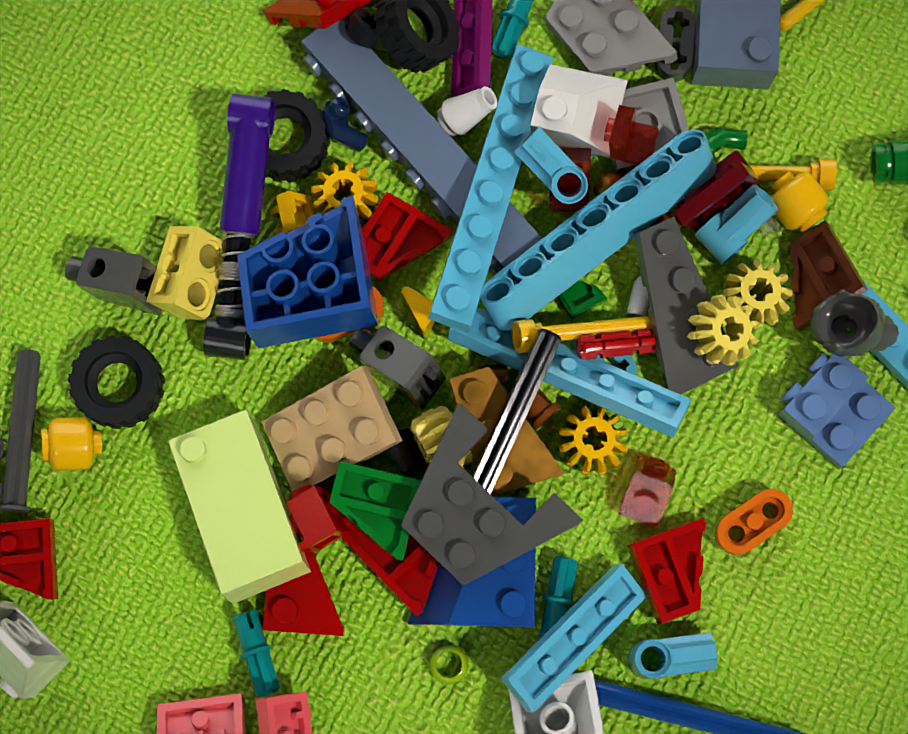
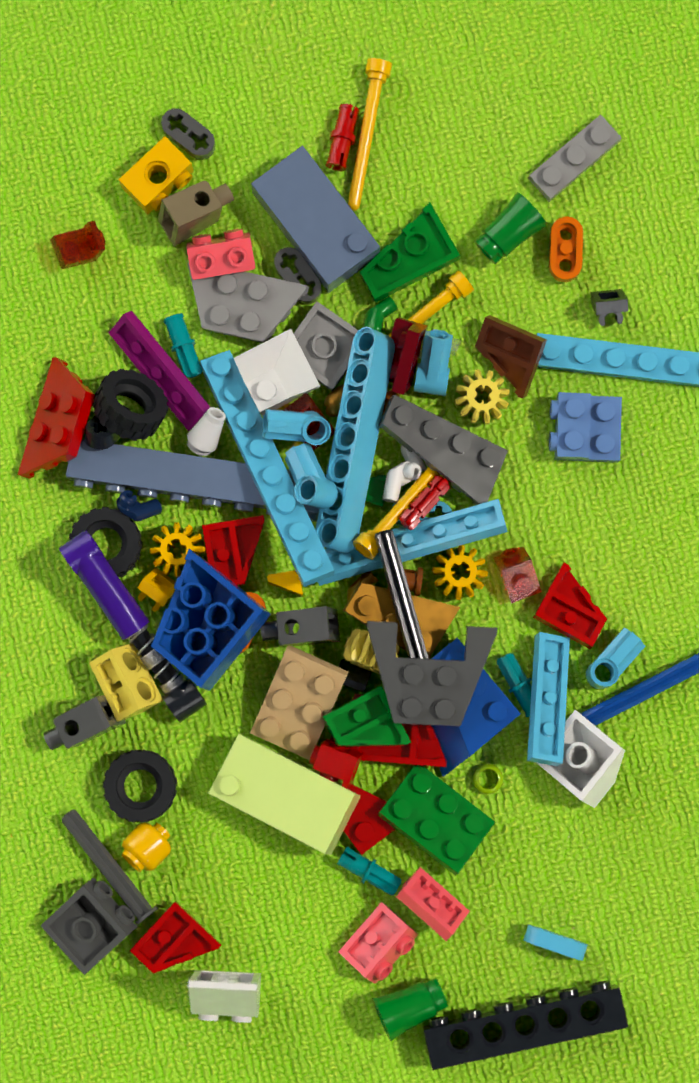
camera: 45 degrees left, 5 degrees up
clear red bracket [604,105,659,165] -> none
light yellow gear [687,295,761,365] -> none
orange plate [715,489,793,555] -> none
yellow head [771,171,829,233] -> none
dark grey piece [810,290,899,357] -> none
none -> medium azure piece [285,443,338,509]
none -> green wing [360,202,460,303]
none -> green plate [377,765,495,876]
none -> white arm [382,461,421,503]

